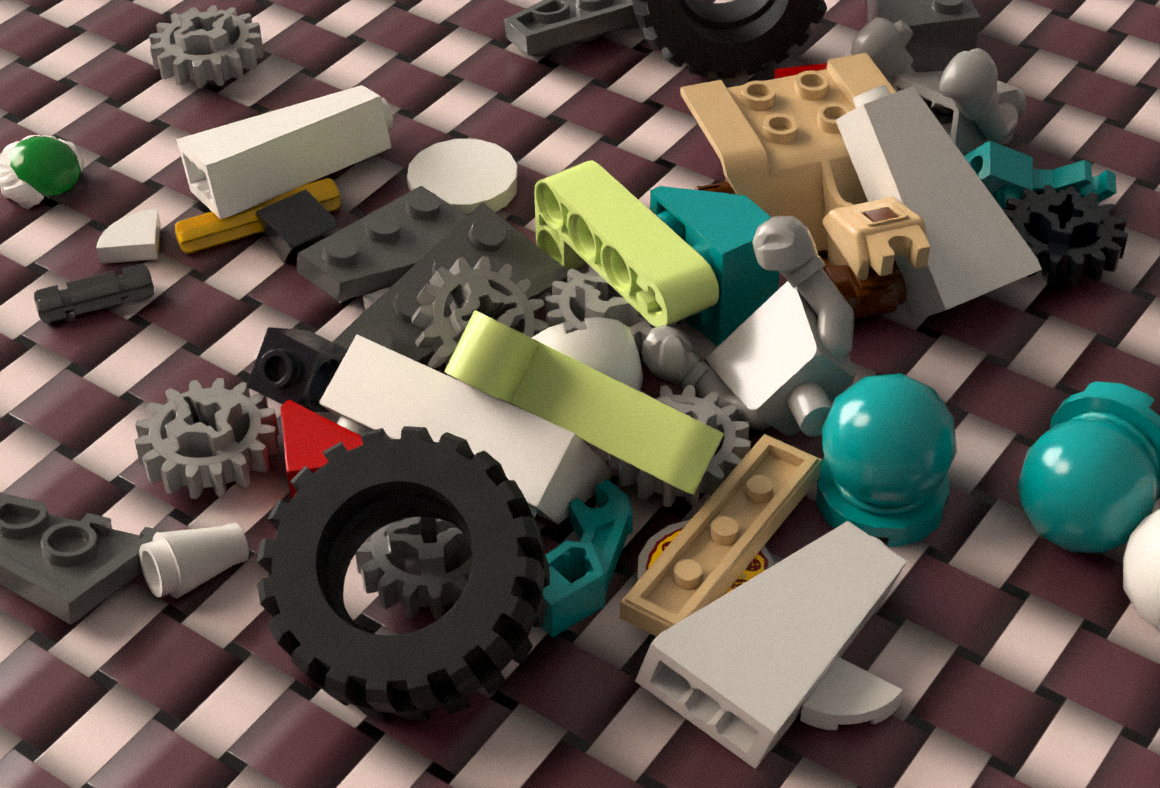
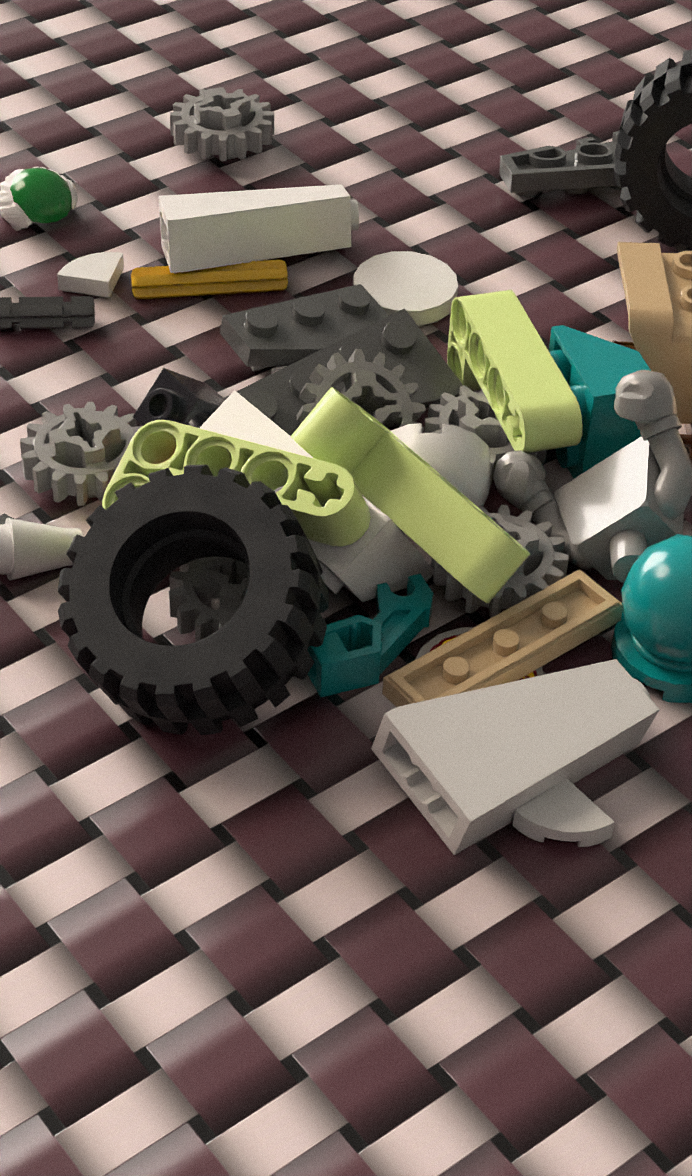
camera: 15 degrees right, 0 degrees up
black slope [255,189,340,263] -> none
none -> yellowish green beam [102,419,371,547]

